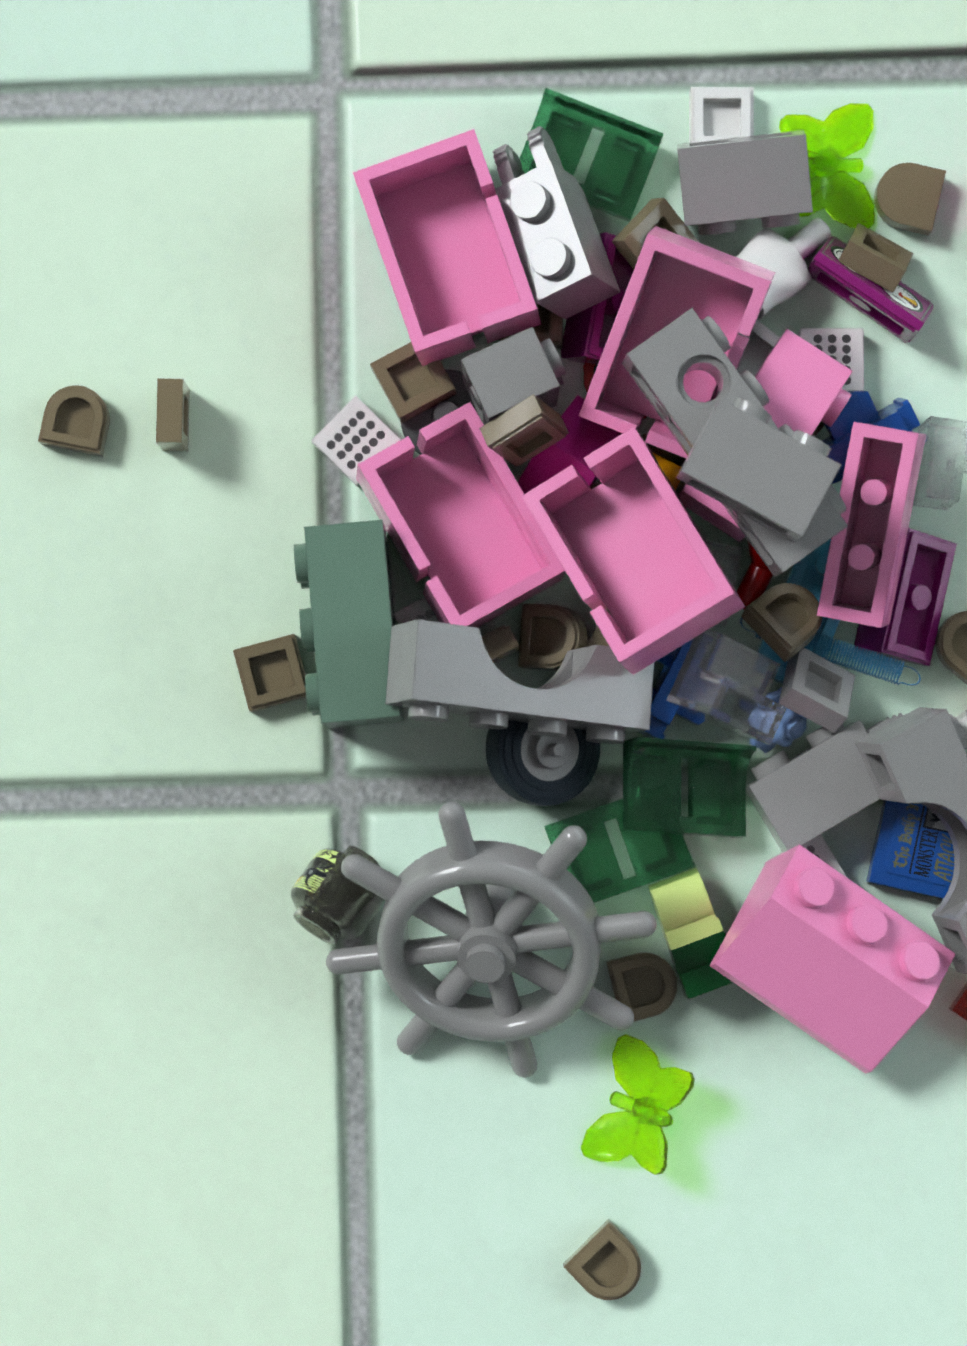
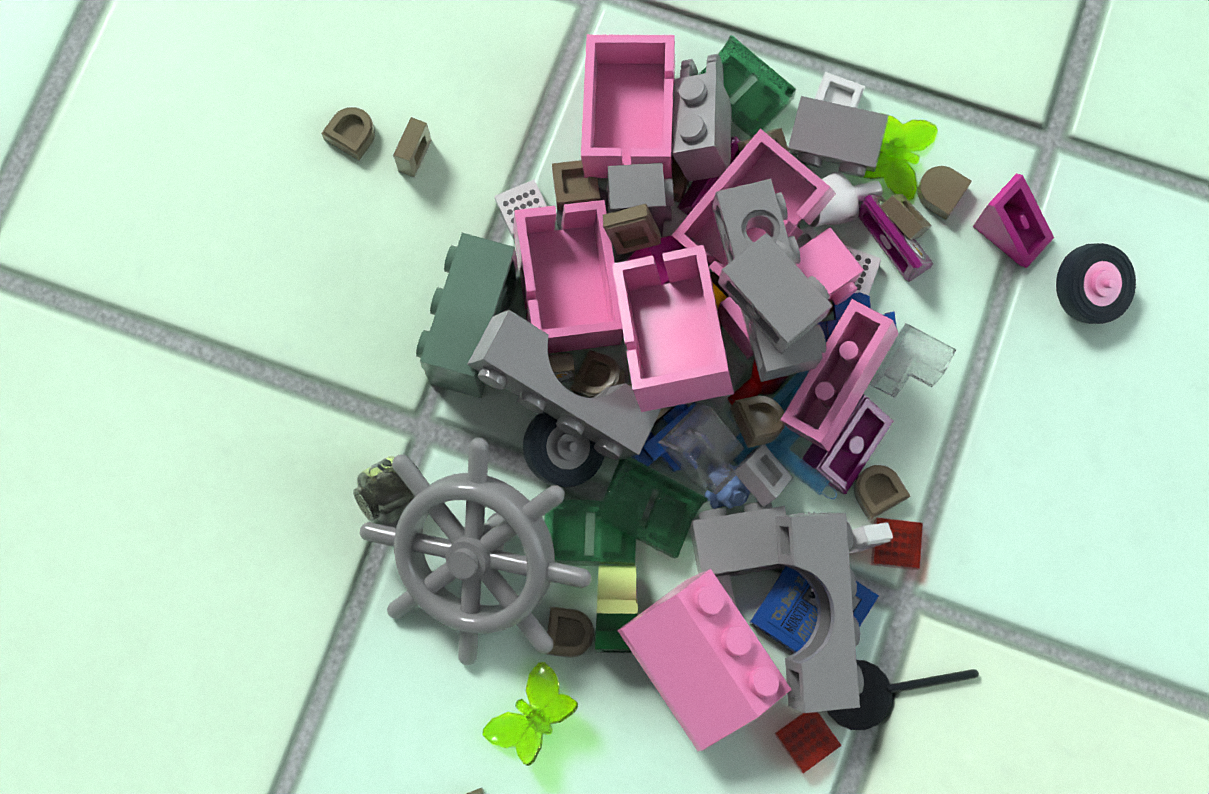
camera: 20 degrees right, 10 degrees down
dark tan tile [233,634,306,712] -> none

